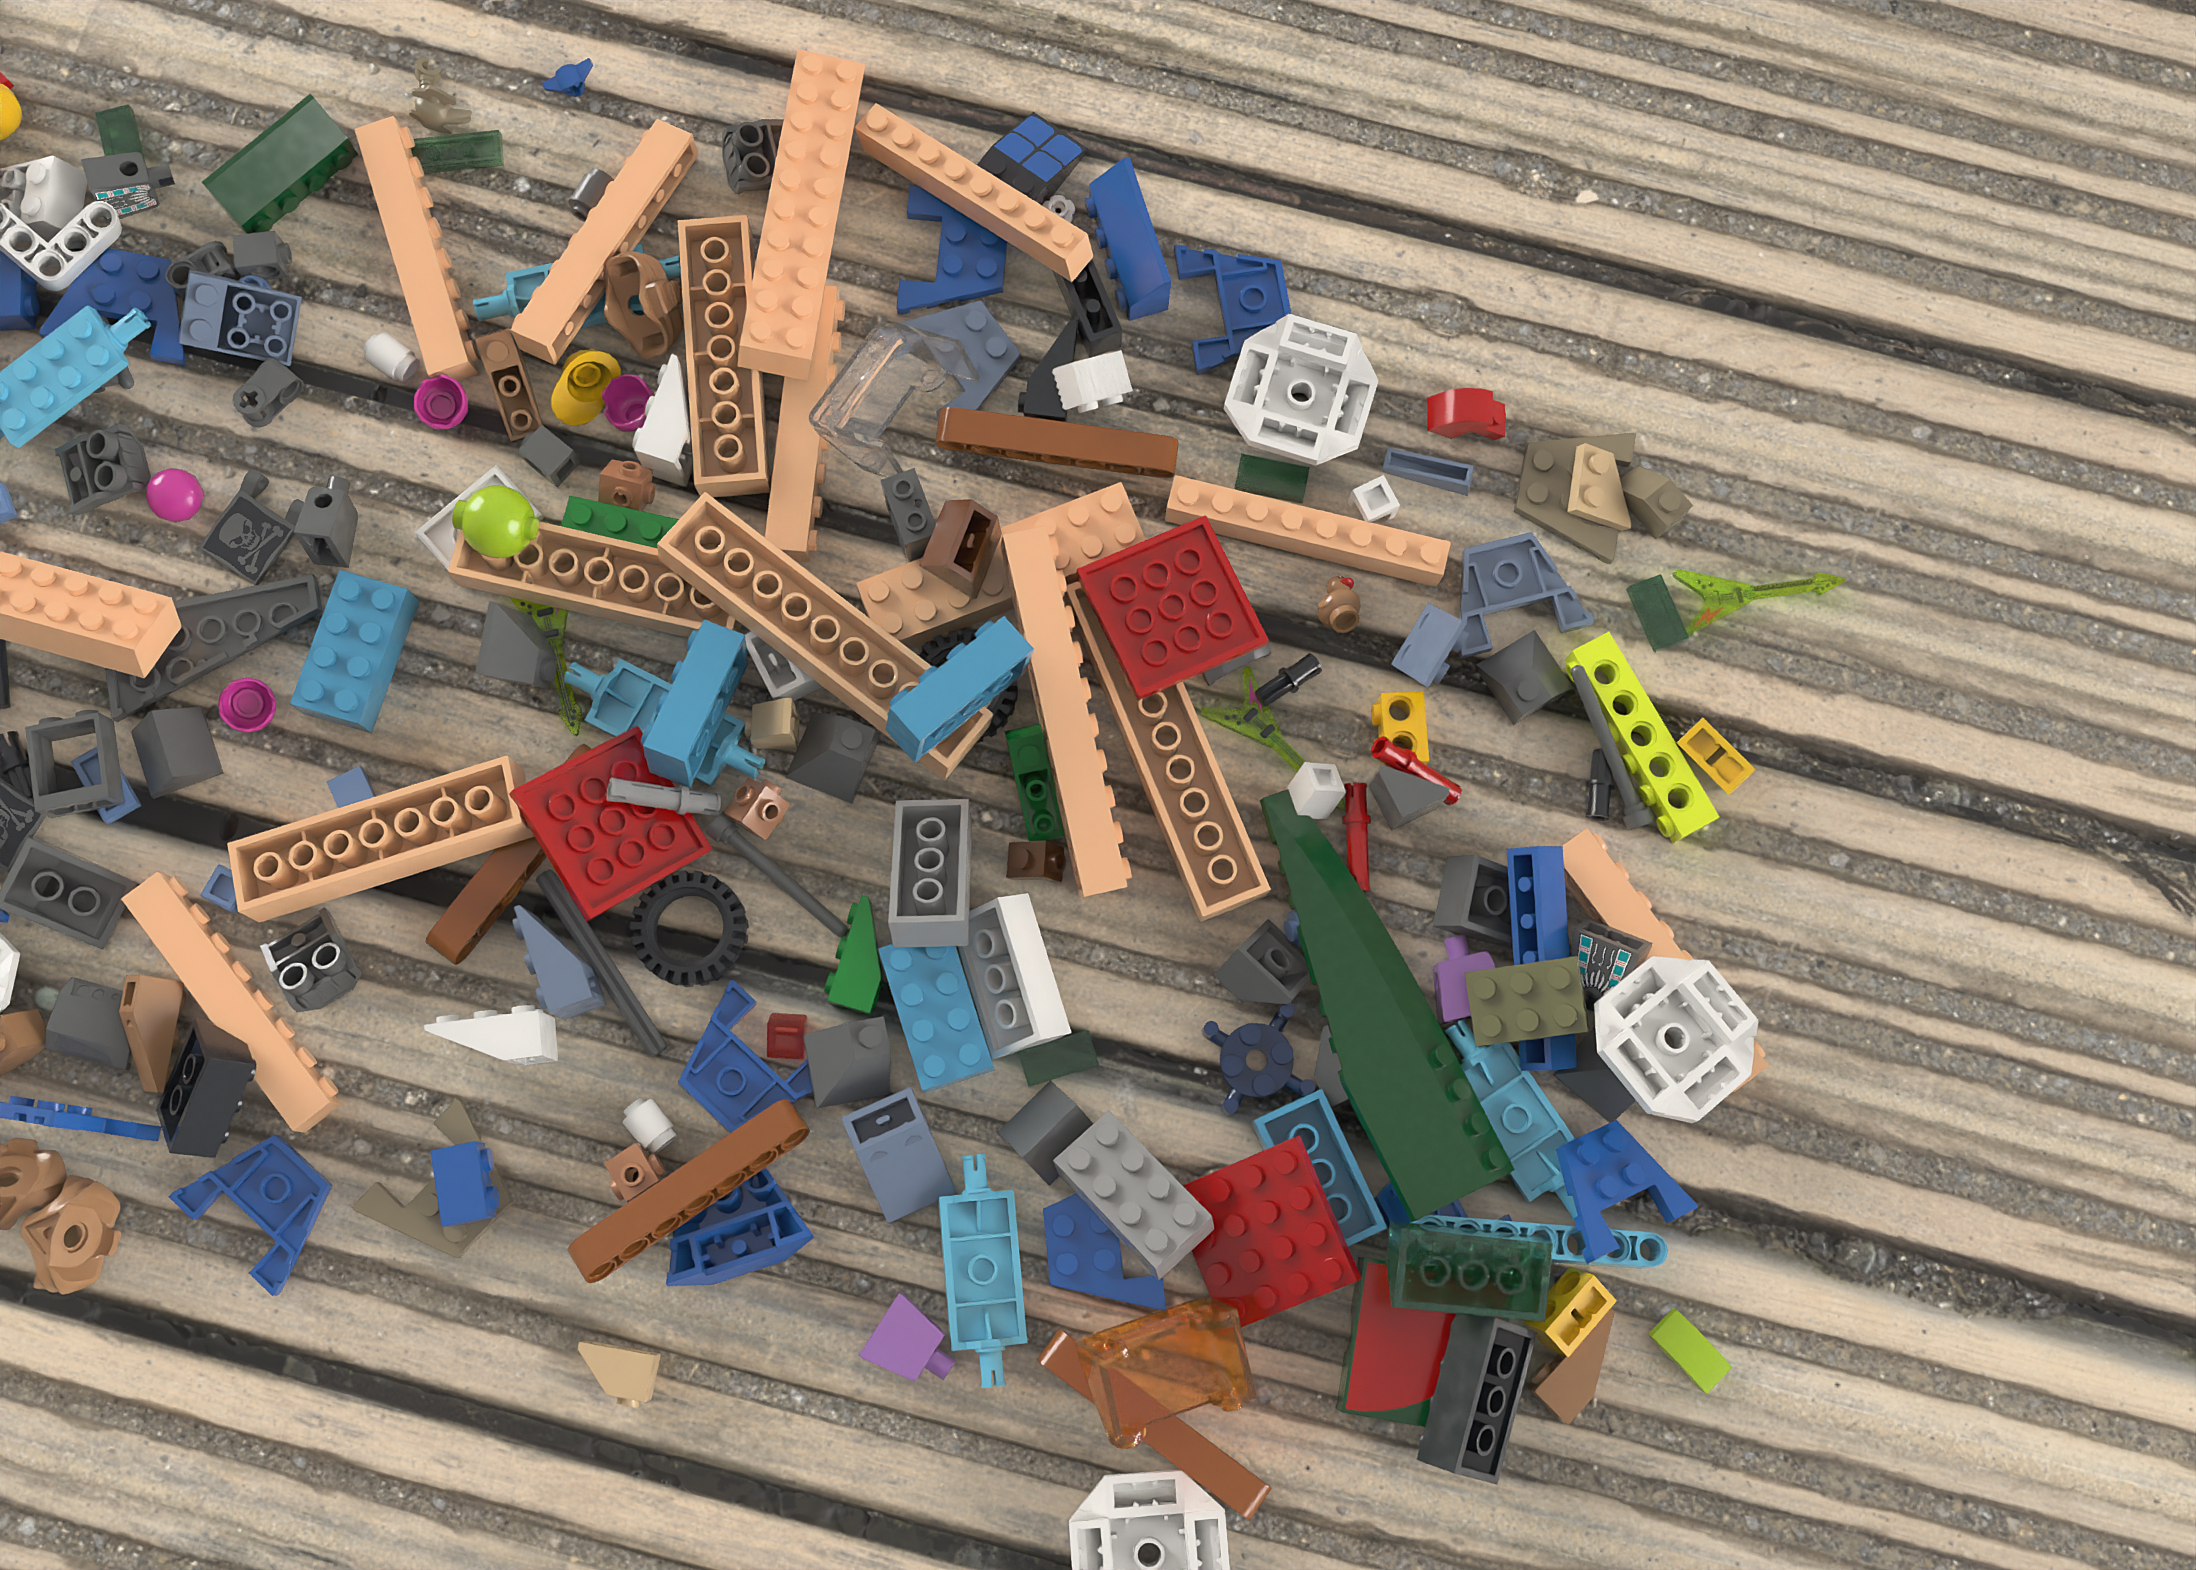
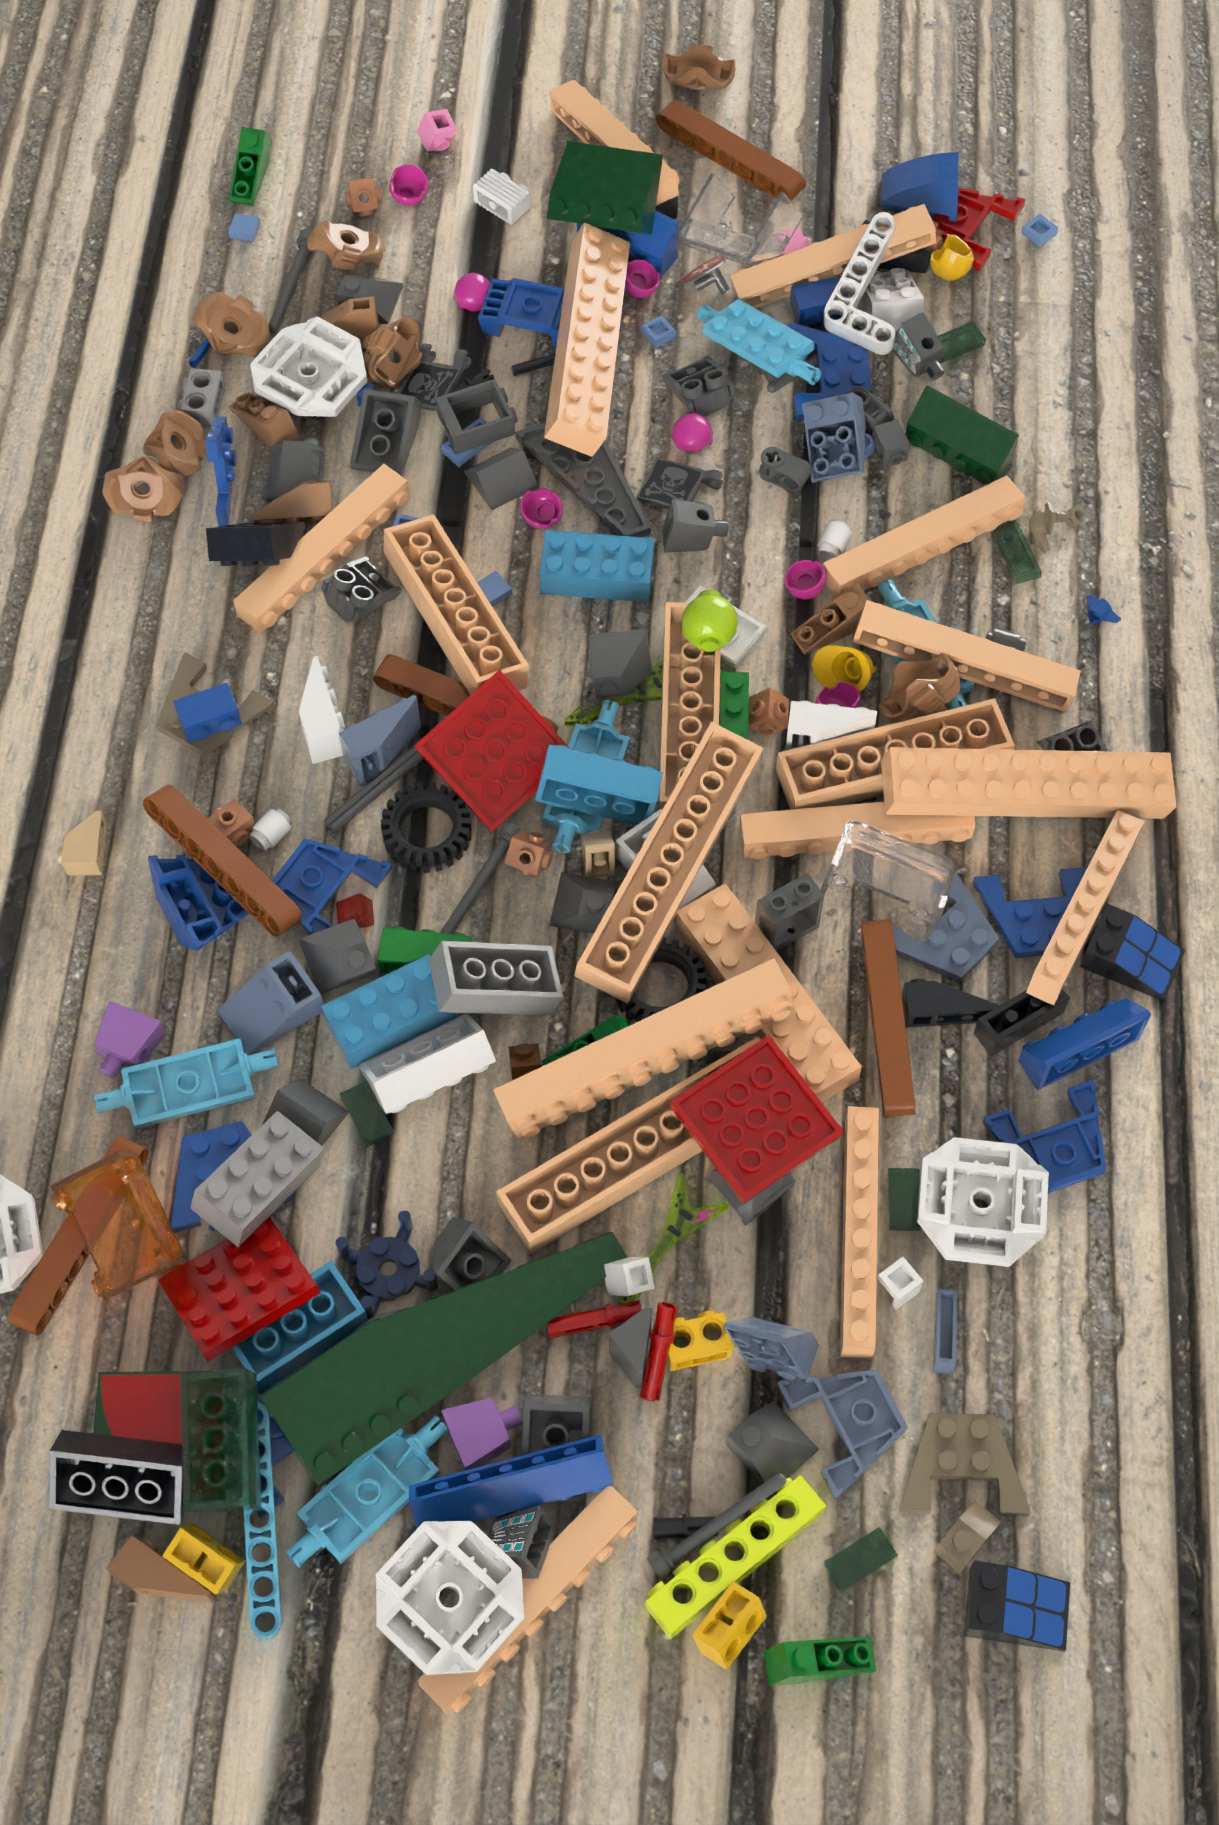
camera: 85 degrees right, 15 degrees down
blue wing [168,1135,333,1296] -> none
dark grey brick [518,425,581,488] -> none
light grey pin [607,777,721,817] -> none
dark azure brick [885,616,1034,763] -> none
reddish brown slope [919,499,1002,599] -> none
white plate [1042,195,1075,223] -> none
white brick [1052,350,1133,413] -> none
black axle [1255,653,1322,706] -> none
medium nougat animal [1317,576,1361,633] -> none
red brick [1427,388,1506,440] -> none
olive plate [1464,956,1590,1046] -> none
blue wing [1556,1120,1698,1264] -> none
tan wing [1567,443,1631,531] -> none
lime slope [1648,1308,1732,1394] -> none
clear neon green piece [1672,569,1845,636] -> none
none -> green slope [763,1636,876,1686]
none -> slope [964,1560,1070,1652]

